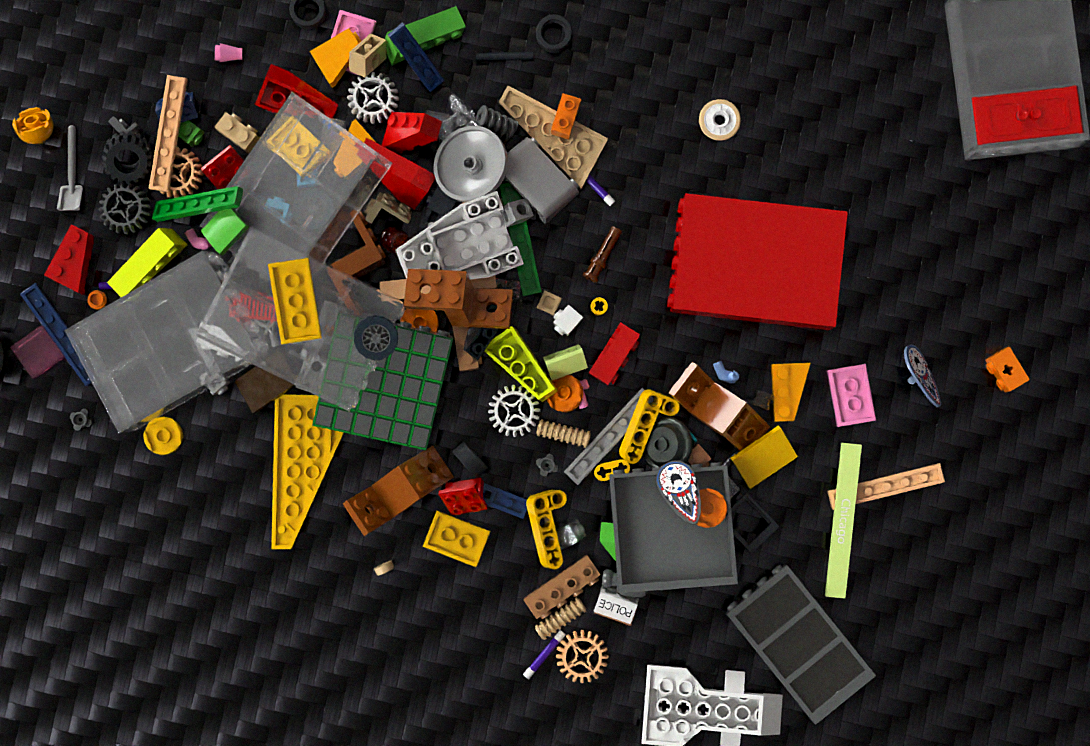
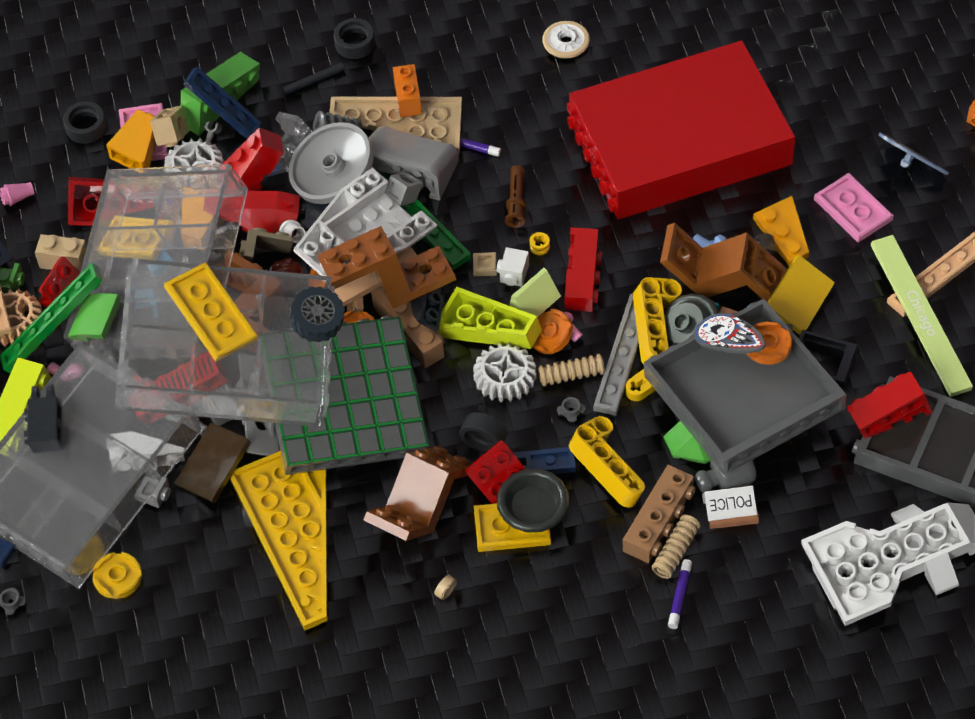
camera: 25 degrees left, 30 degrees down
clear bracket [556,520,586,550] -> none
light nougat gear [556,630,608,683] -> none
none -> black hinge [24,384,63,453]
none -> light grey hand [205,121,222,143]
none -> white piece [279,220,306,243]
none -> pearl dark grey piece [497,469,569,533]
none -> red wedge [847,371,933,439]

